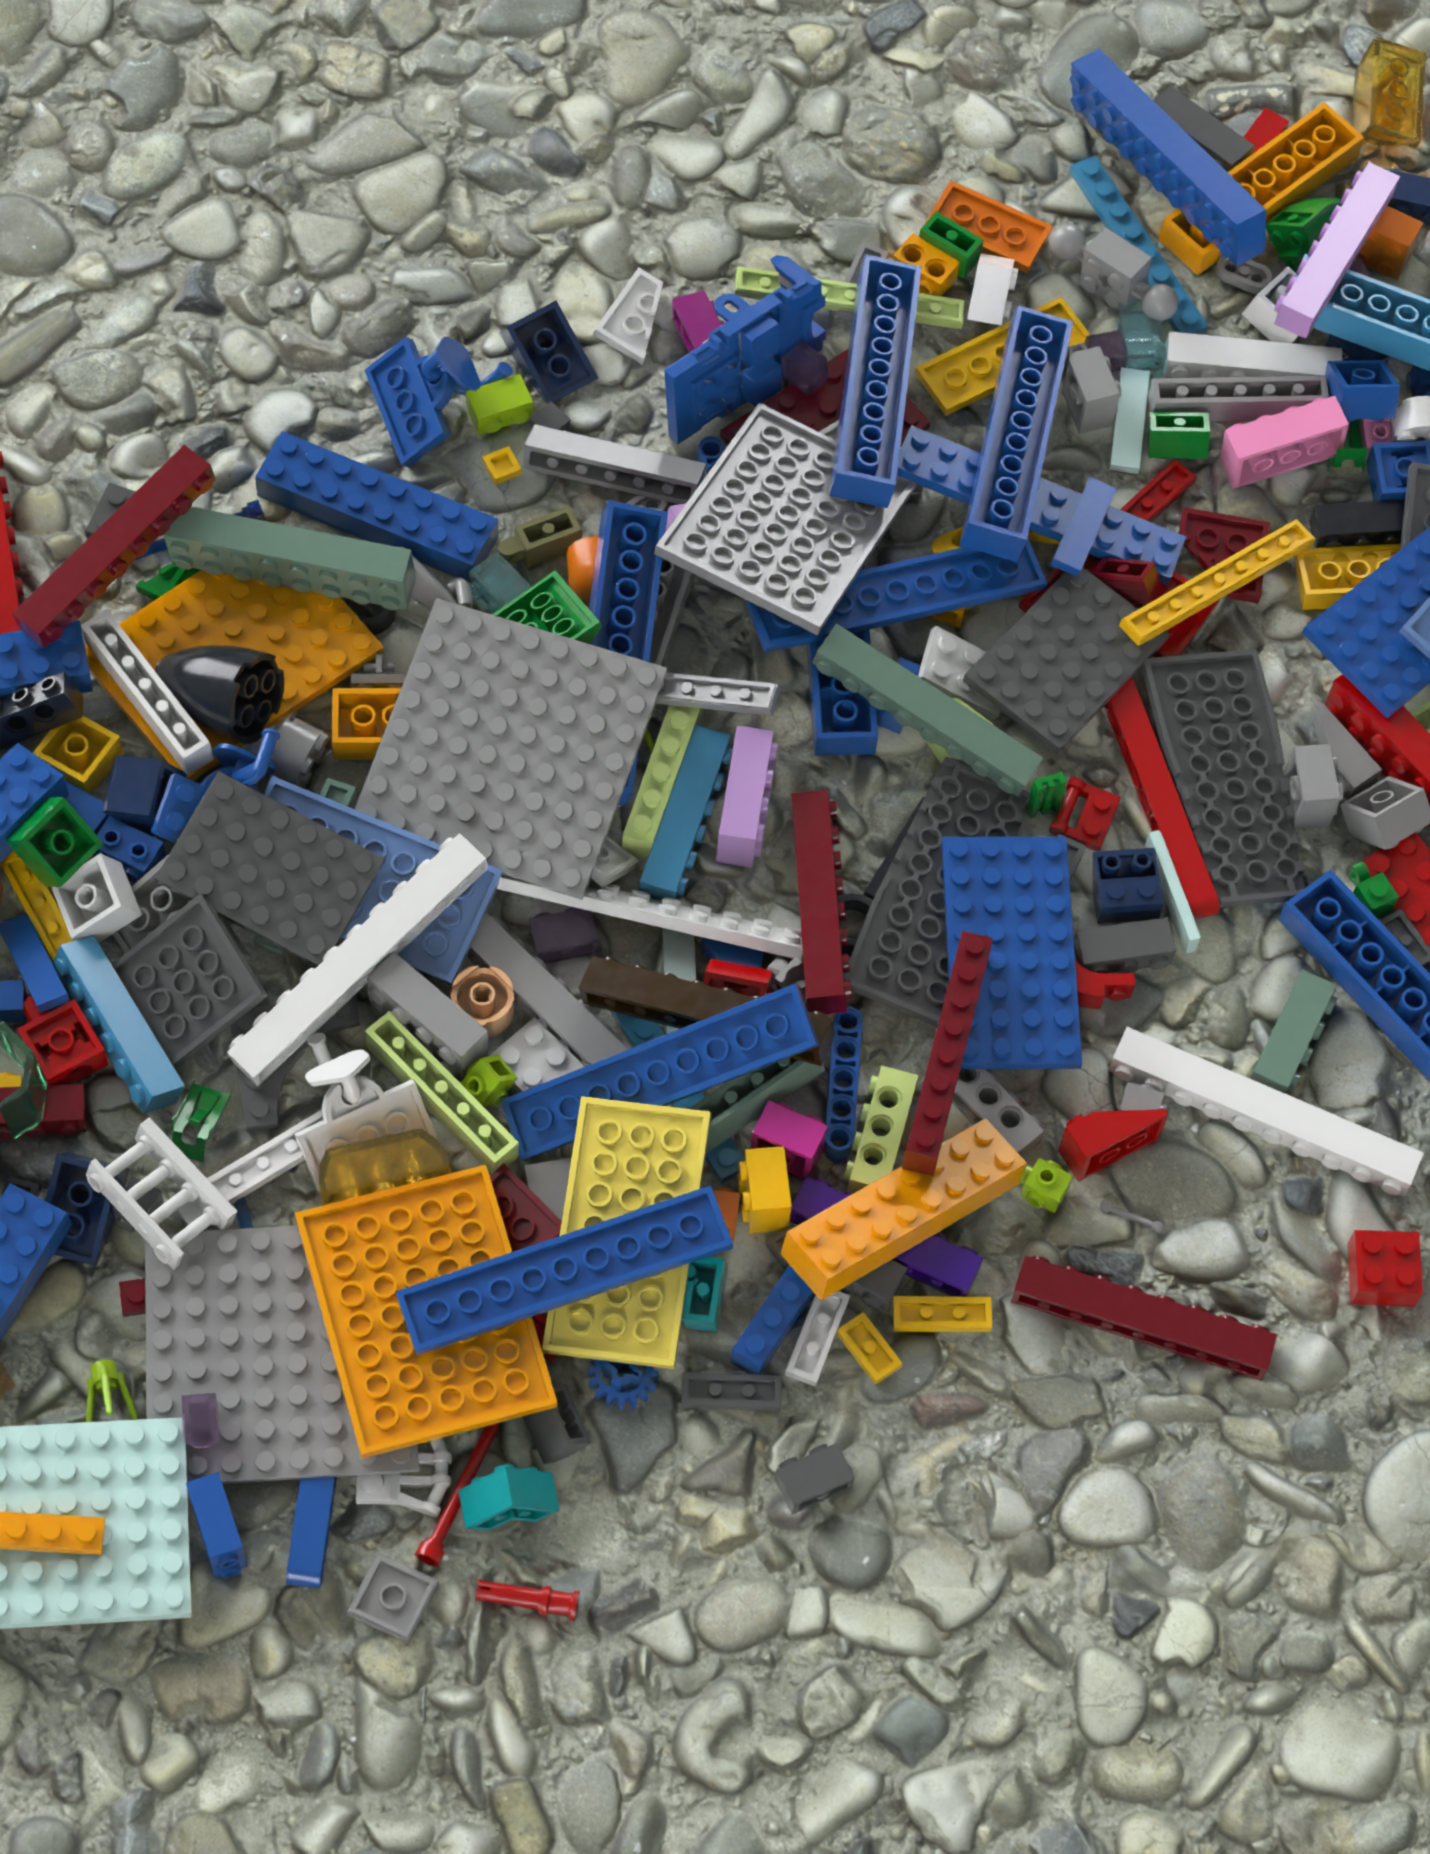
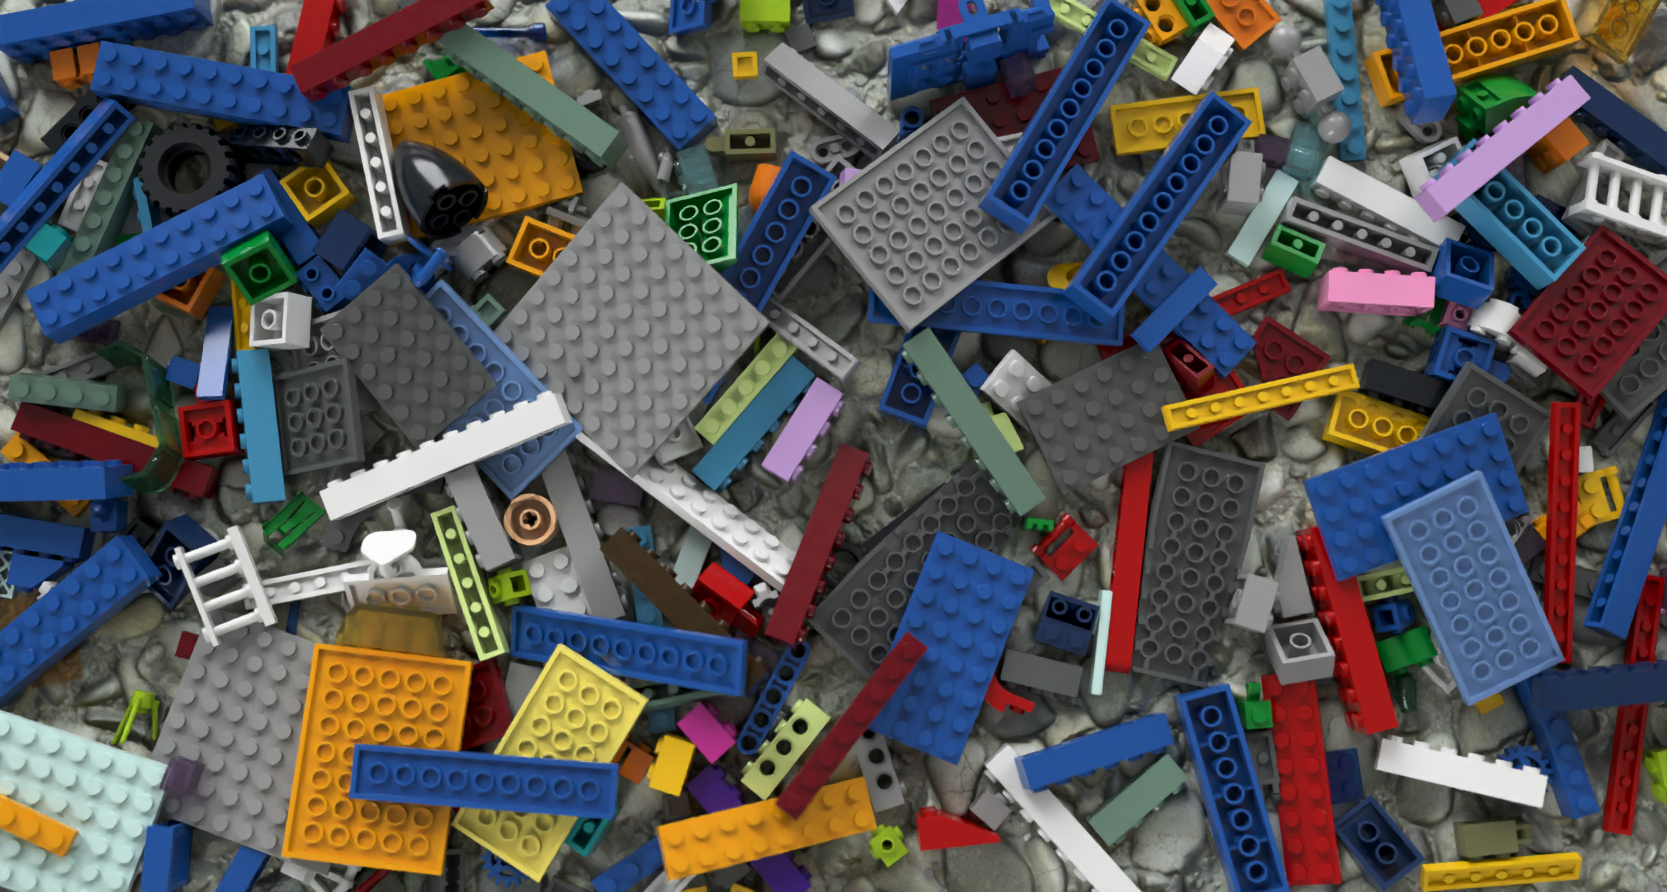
camera: 30 degrees right, 20 degrees up
none -> blue brick [1014,713,1174,793]

